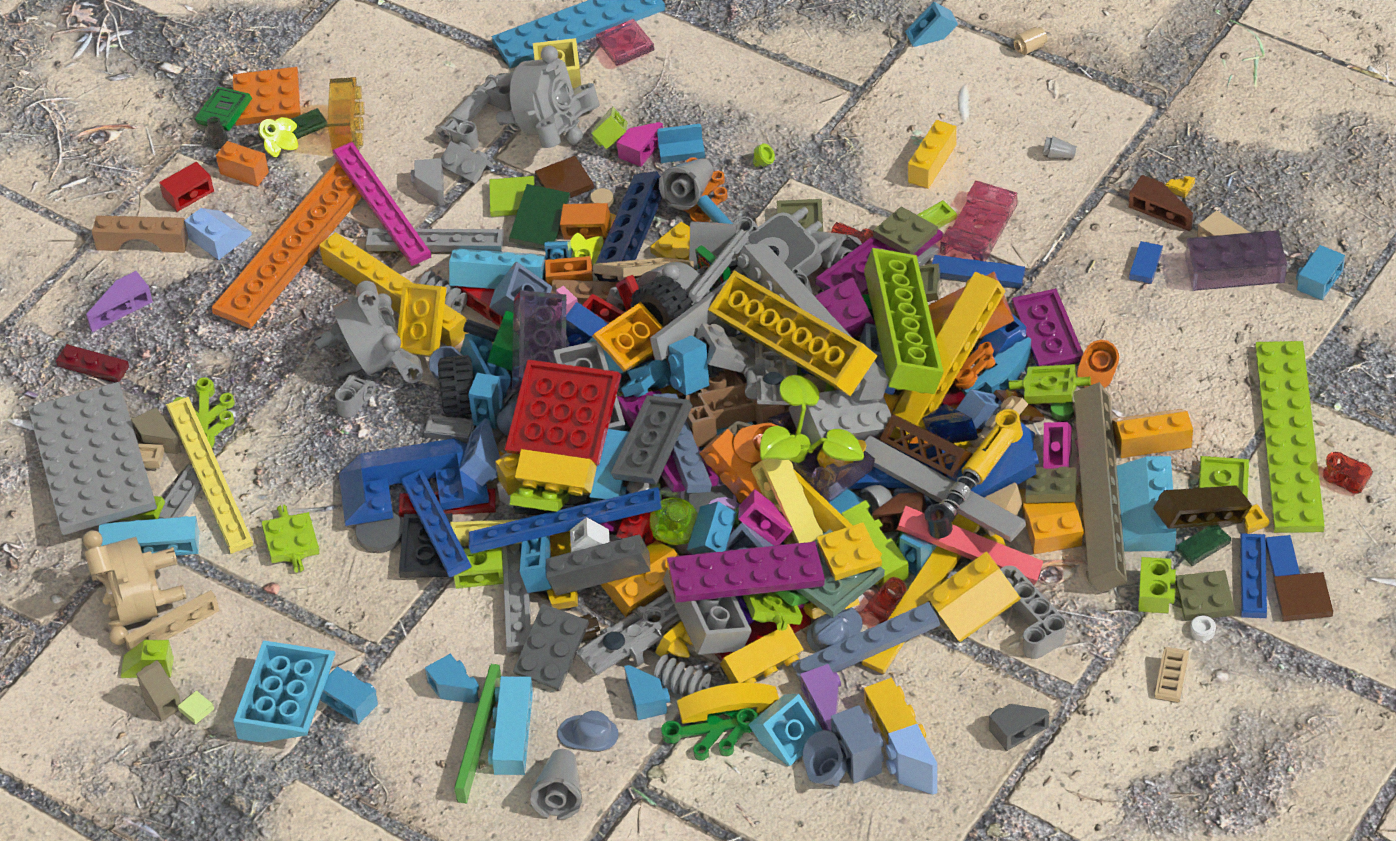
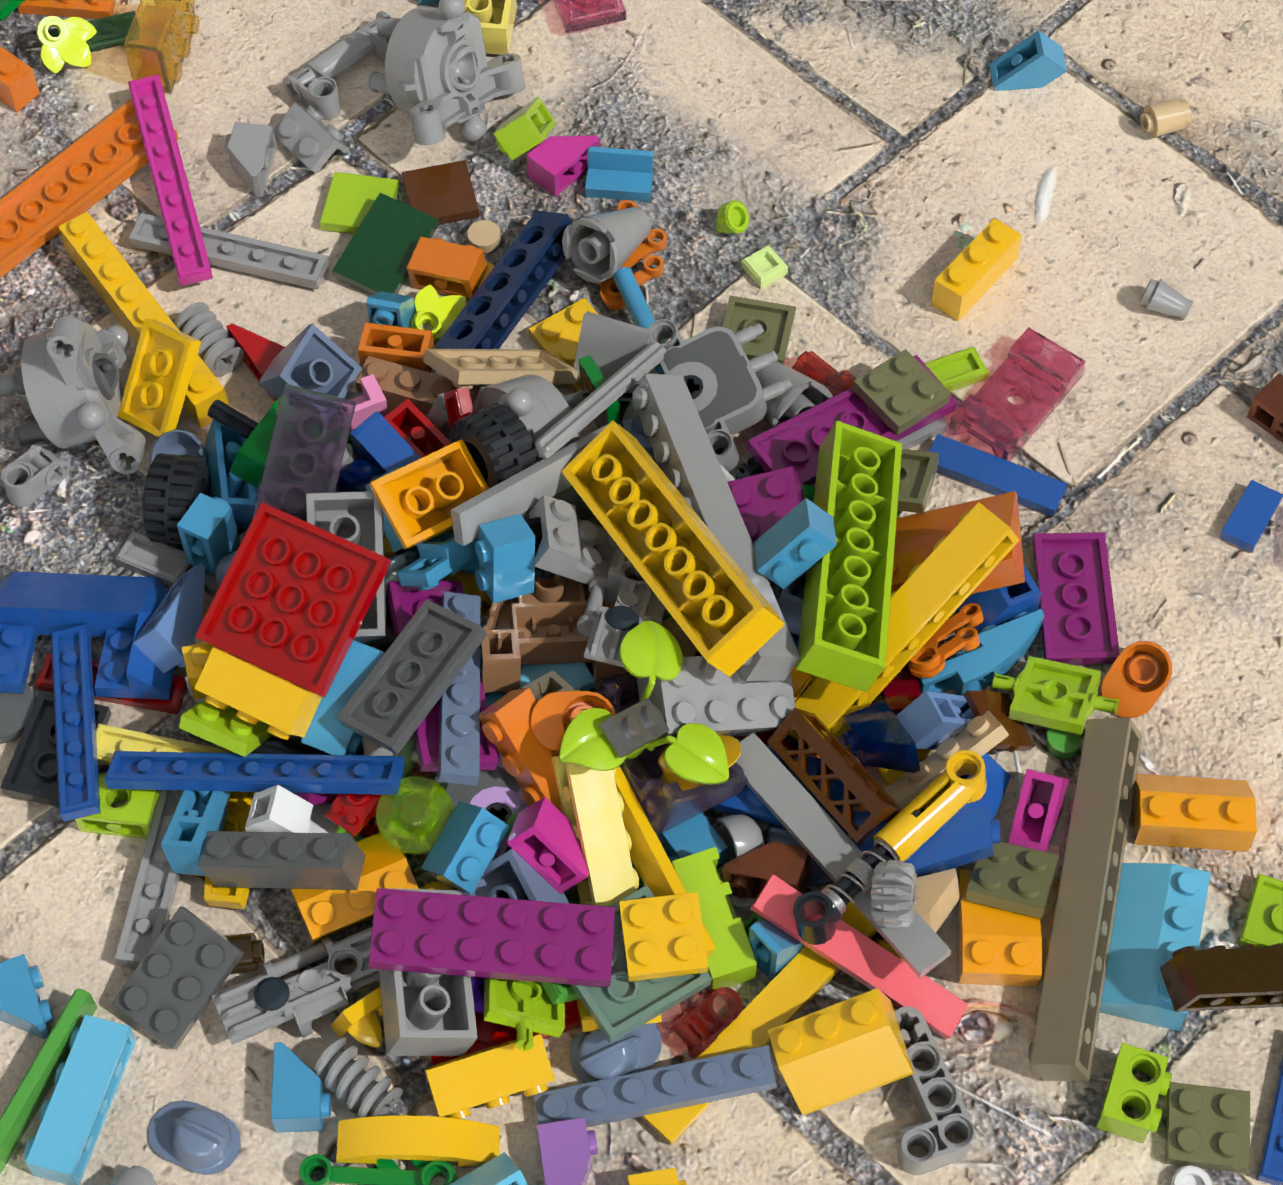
camera: 10 degrees right, 10 degrees up
medium azure slope [449,249,546,289] -> none
clear green tile [1176,525,1231,566] -> none
none -> flat silver plate [599,698,669,758]
none -> yellowish green tile [741,245,788,289]
none -> dark azure brick [754,498,837,589]
none -> light grey gear [870,860,918,929]

